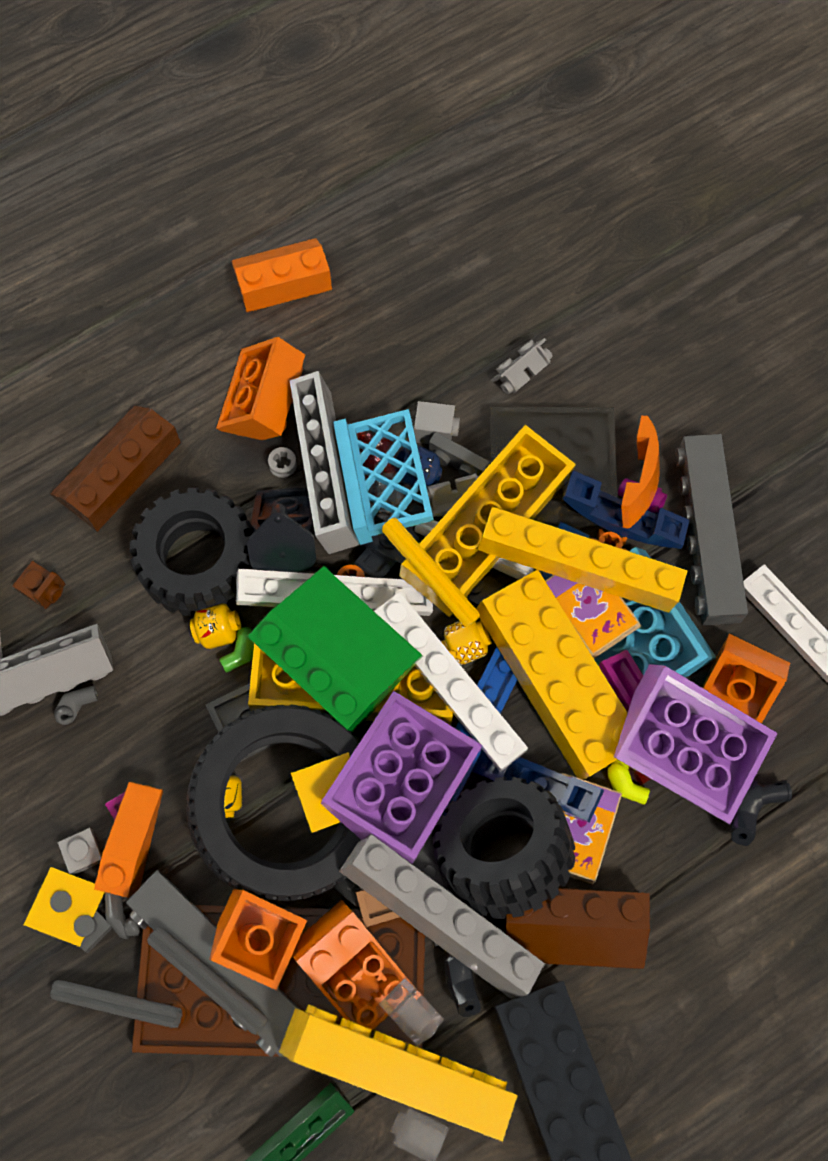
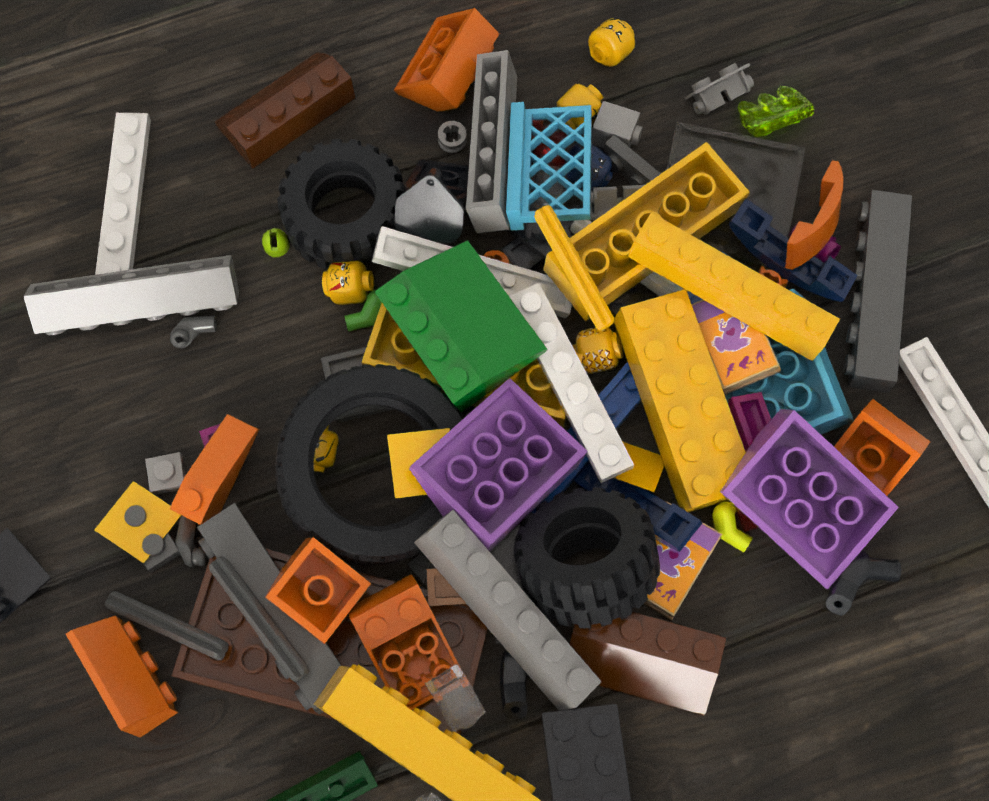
camera: 15 degrees right, 0 degrees up
reddish brown bracket [13,561,66,609] -> none
none -> orange slope [66,616,178,737]
none -> lime hinge [262,228,290,257]
none -> yellow head [557,84,604,130]
none -> yellow head [588,18,635,67]
none -> yellow sticker [614,441,664,492]
none -> clear neon green plate [738,86,814,138]

